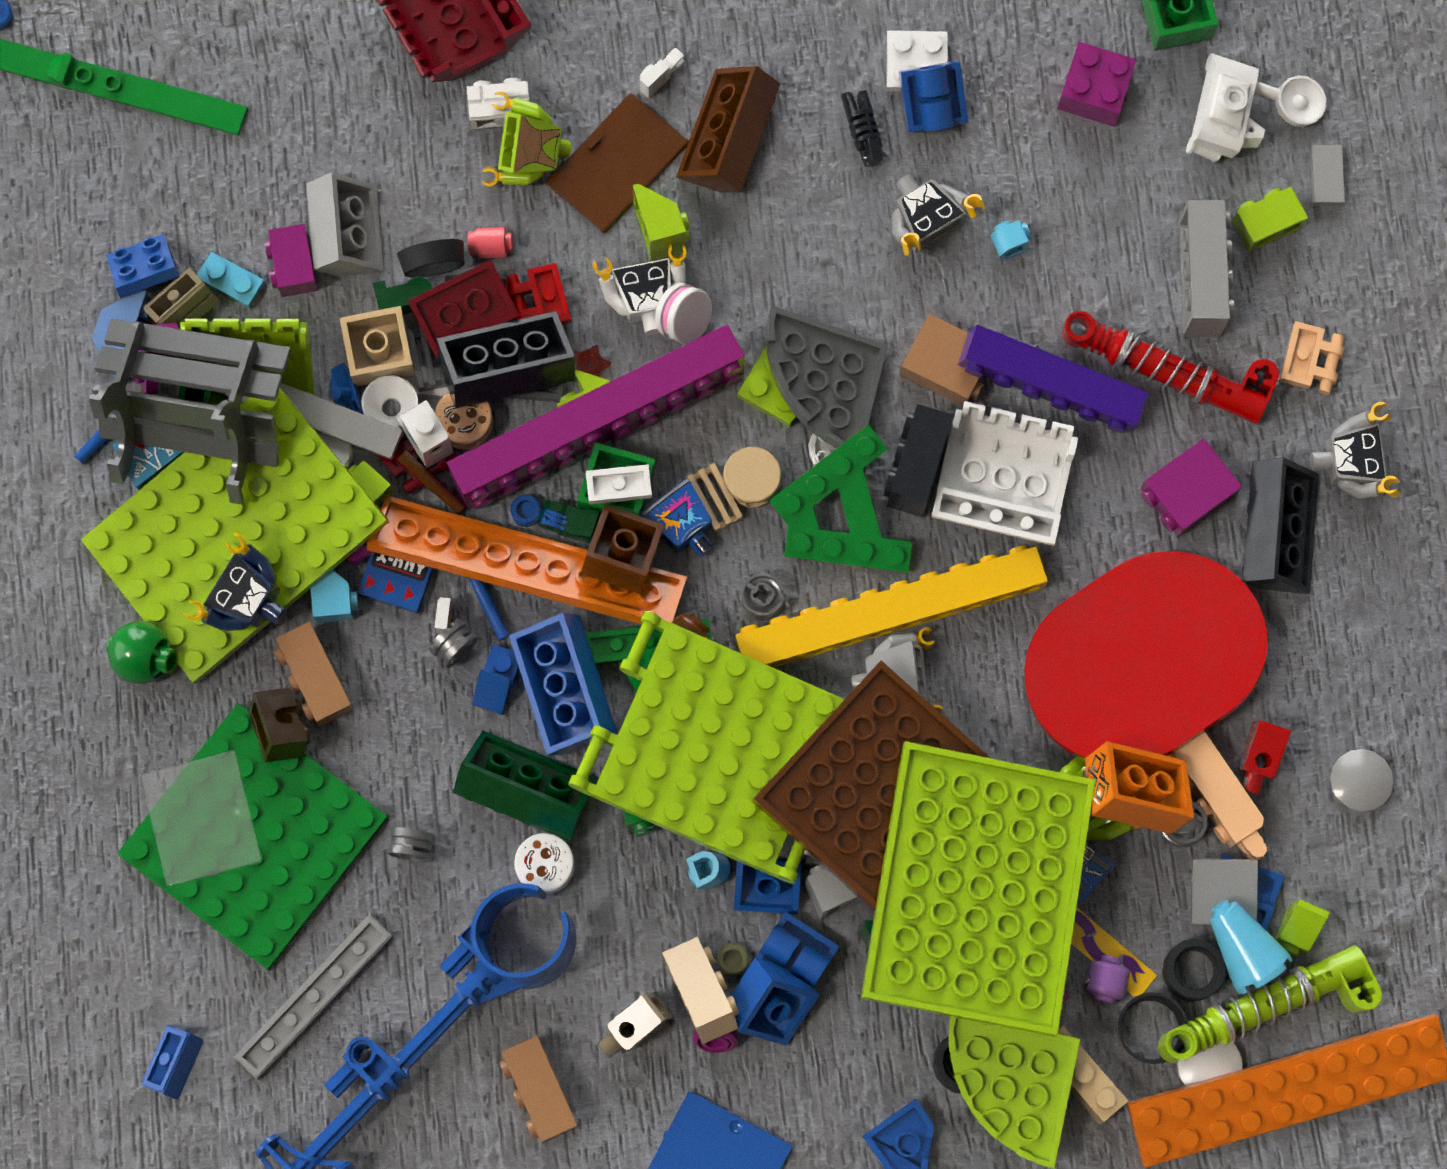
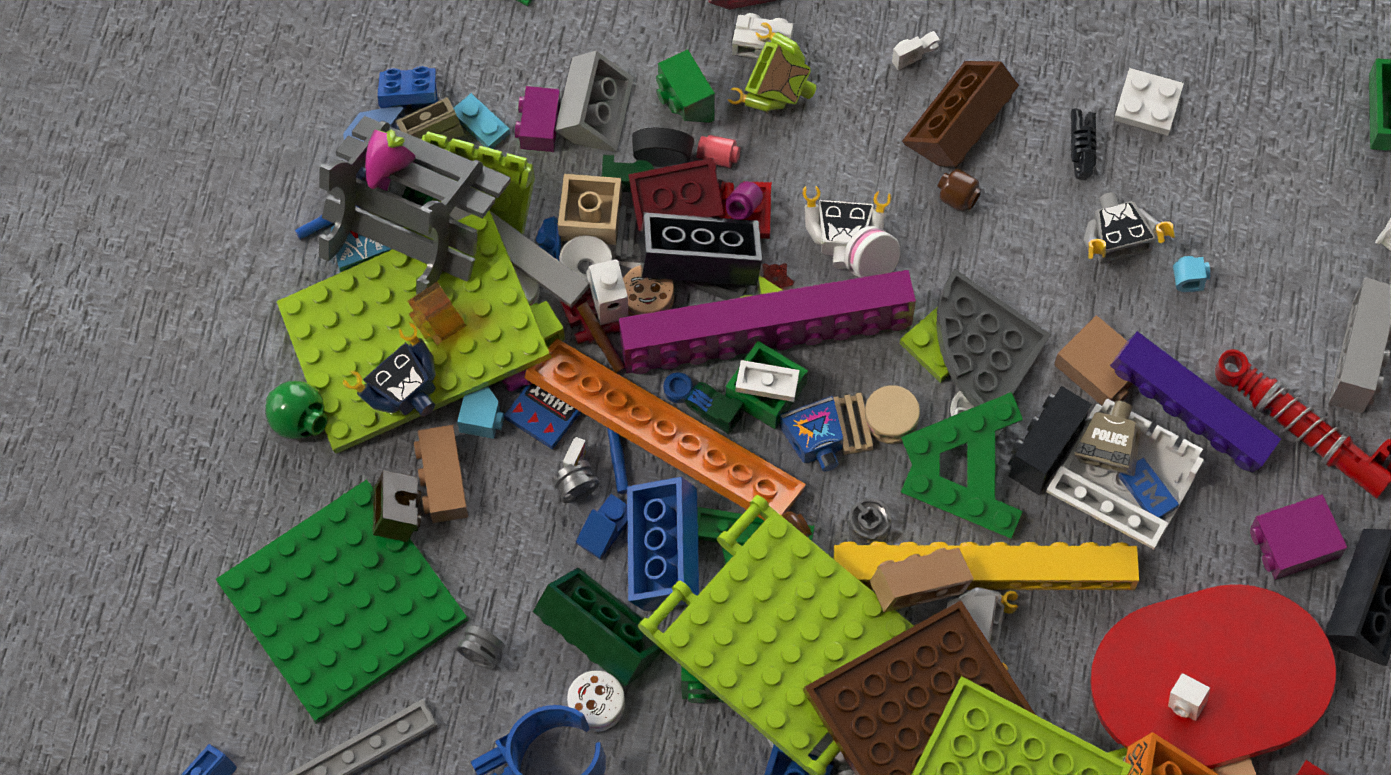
camera: 20 degrees right, 10 degrees down
clear piece [141,750,262,886] -> none
reddish brown container [546,93,689,234] -> none
reddish brown brick [580,504,664,594] -> none
lime slope [633,184,690,262] -> none
medium azure plate [686,851,730,890] -> none
blue plate [899,61,968,132] -> none
magenta brick [1057,42,1137,127] -> none
none -> dark pink hat [365,129,416,189]
none -> clear orange brick [407,282,466,345]
none -> green slope [656,49,715,123]
none -> magenta brick [726,181,763,220]
none -> medium nougat brick [870,548,974,612]
none -> reddish brown head [937,169,982,211]
none -> dark tan torso [1074,401,1141,476]
none -> blue tile [1118,457,1179,519]
none -> white plate [1168,673,1210,721]

